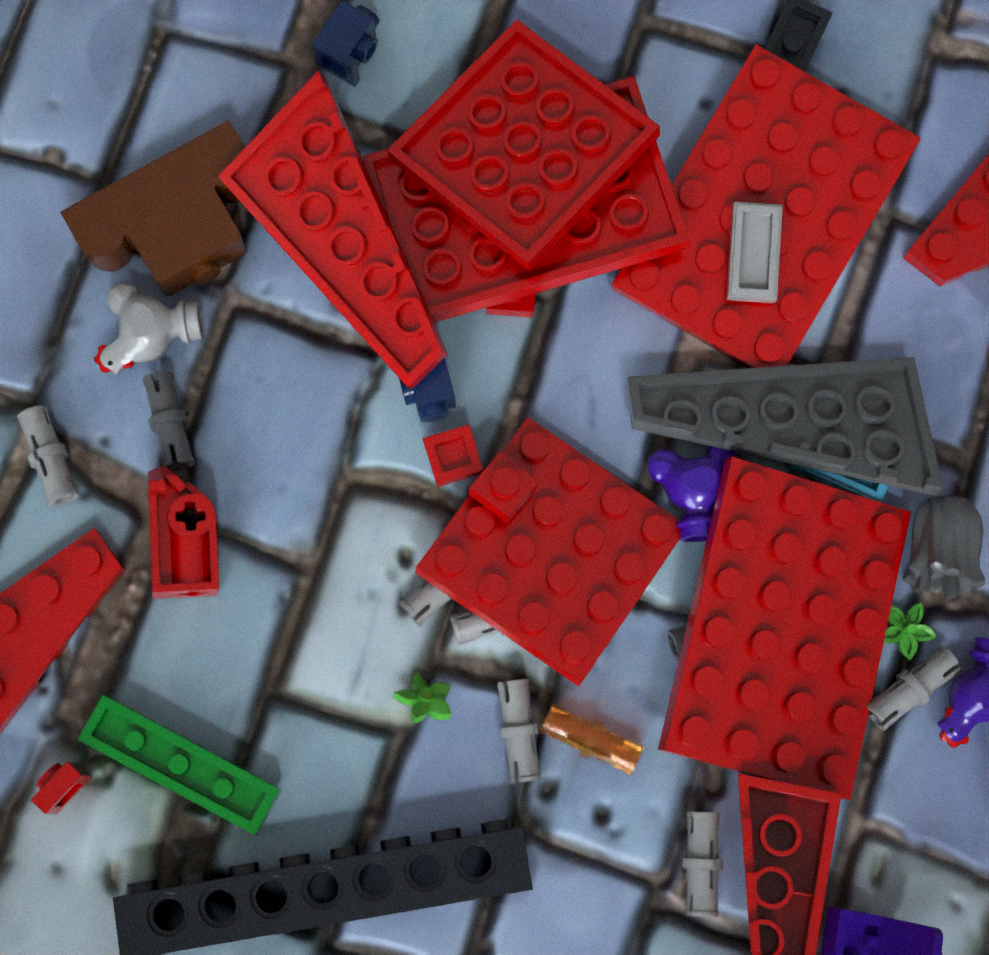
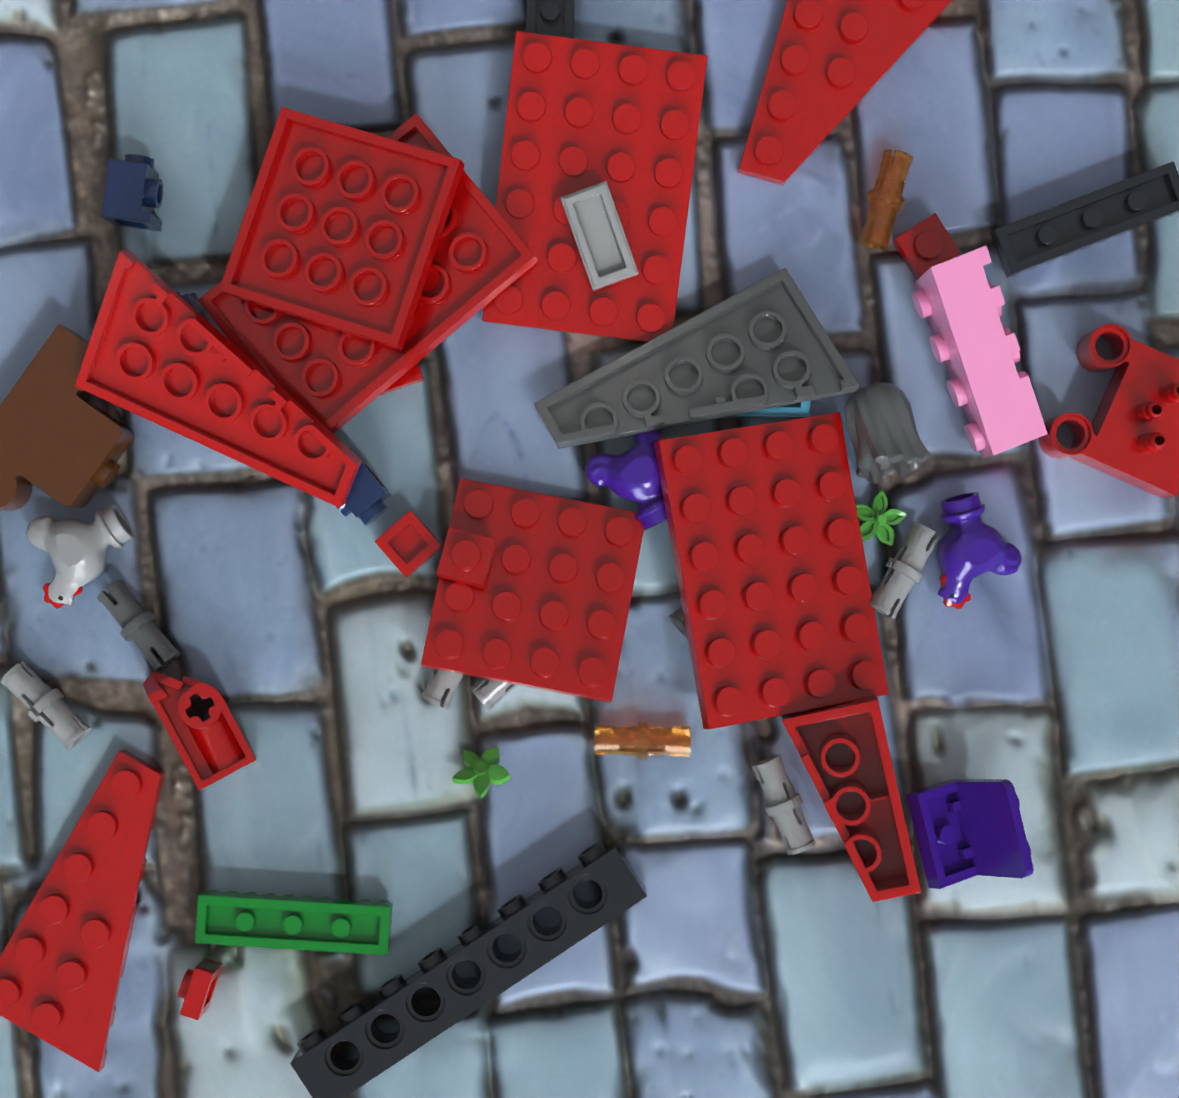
camera: 20 degrees left, 10 degrees up
light grey pin [497,679,542,783] -> none

